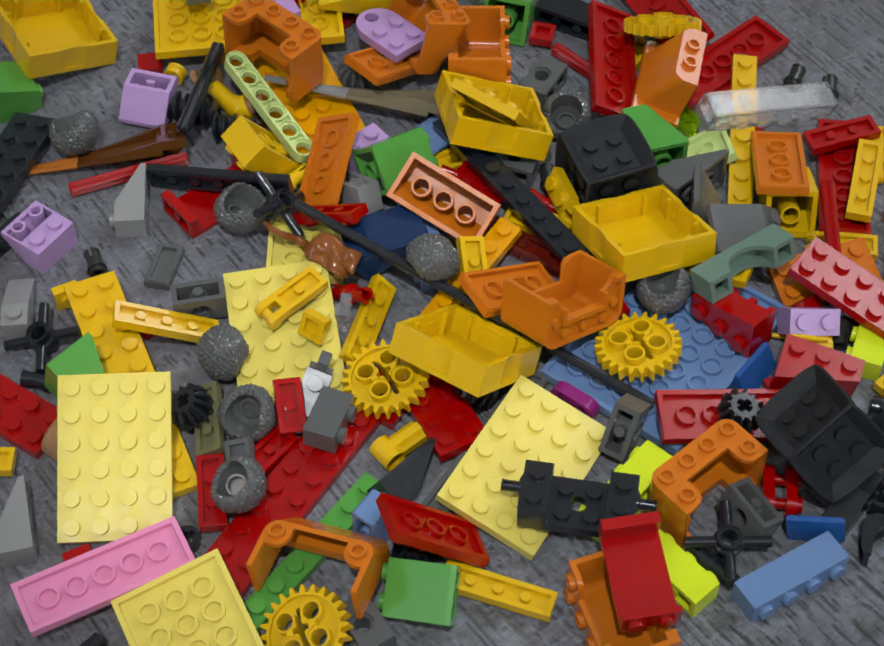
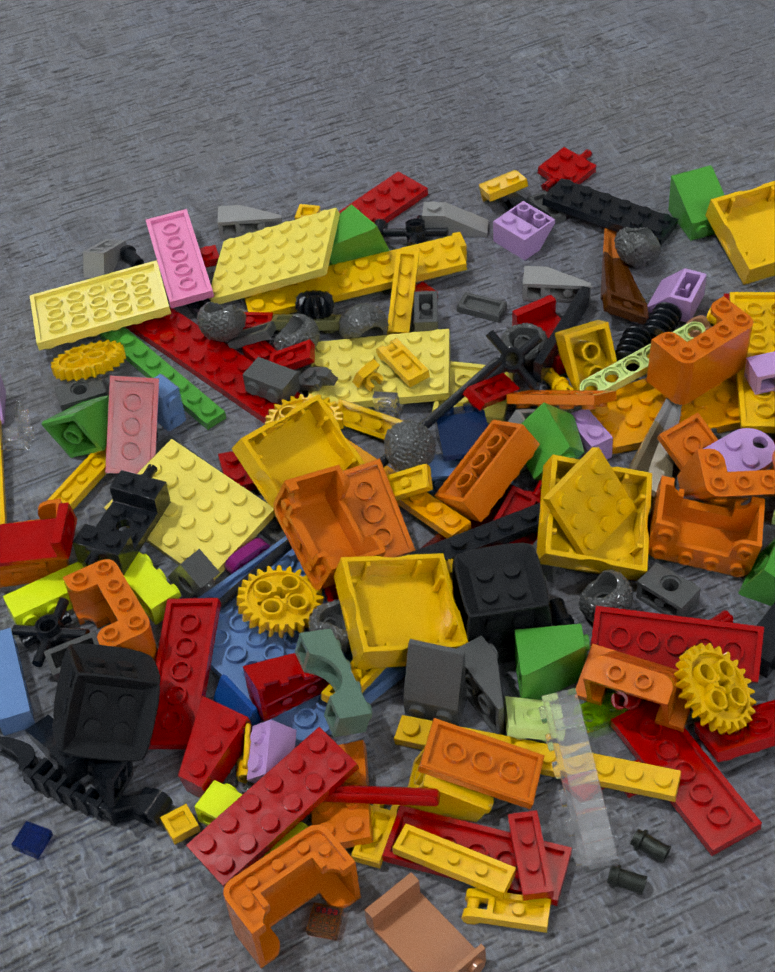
camera: 105 degrees right, 5 degrees down
red axle [68,151,189,197] -> none
pearl dark grey pin [83,247,107,277] -> none
black axle [177,41,225,135] -> none
orange windscreen [246,517,390,619] -> none
dark orange animal [263,221,362,278] -> none
red pin [331,283,374,304] -> none
black slope [367,437,435,501] -> none
yellow piece [369,421,427,472] -> none
red plate [529,21,557,48] -> none
dark grey slope [705,204,781,254] -> none
black gear [716,388,764,434] -> none
blue slope [786,515,846,542] -> none

